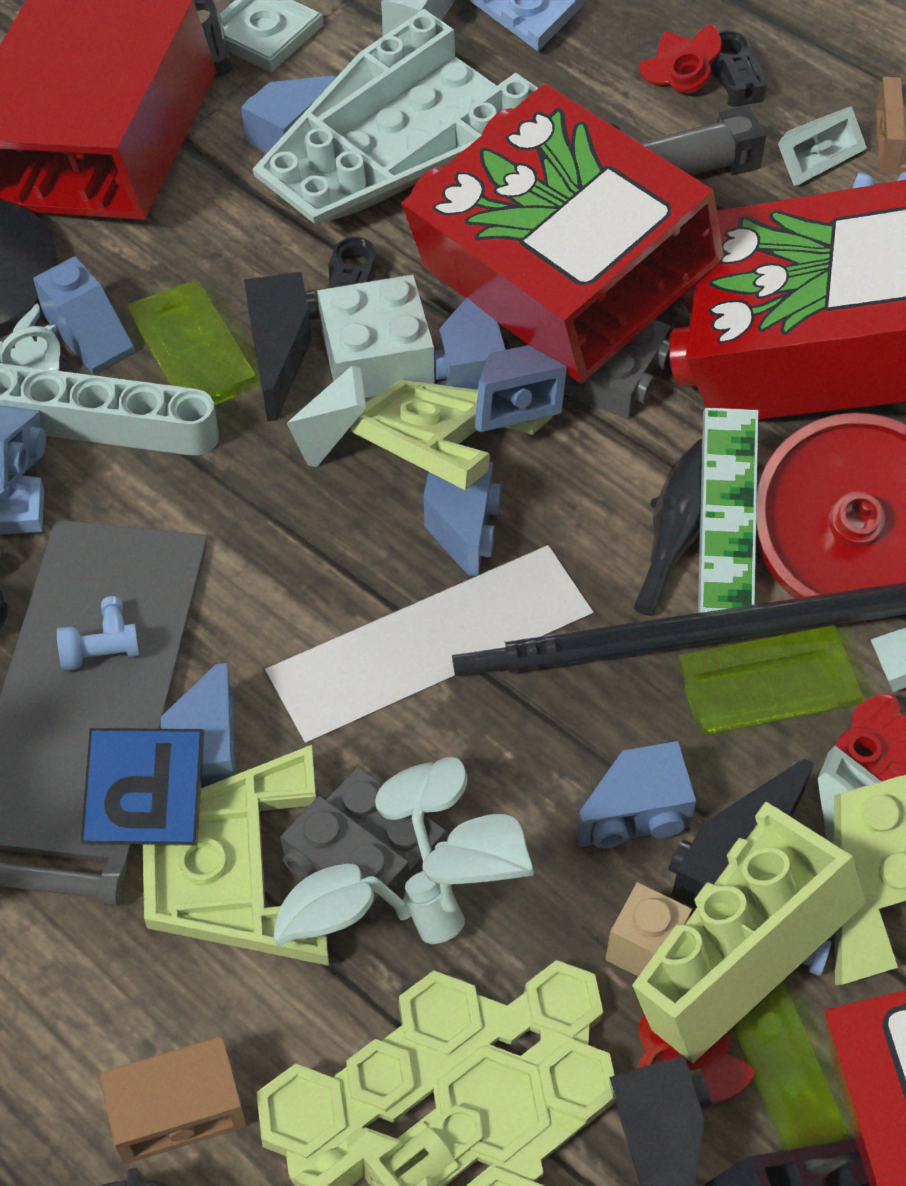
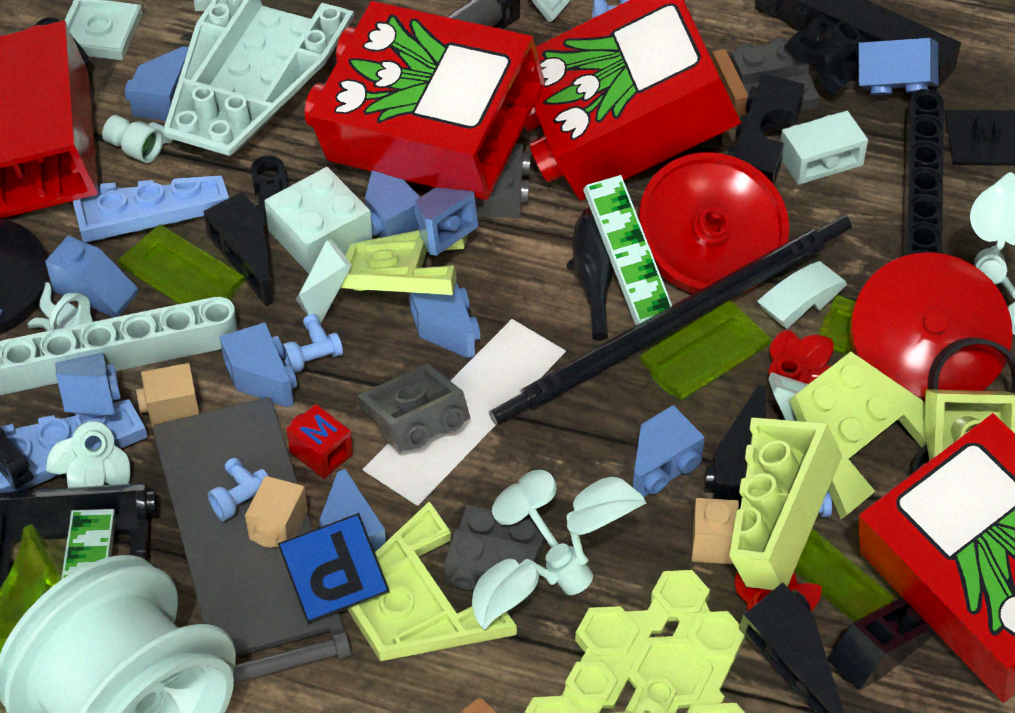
camera: 25 degrees left, 5 degrees down
none -> light blue wing [73,175,229,242]
none -> light aqua piece [102,115,173,163]
none -> tan brick [136,363,199,428]
none -> medium blue slope [219,323,297,407]
none -> tan brick [245,476,308,548]
none -> light blue piece [282,314,343,373]
none -> red brick [286,404,353,479]
none -> dark grey plate [357,363,471,453]

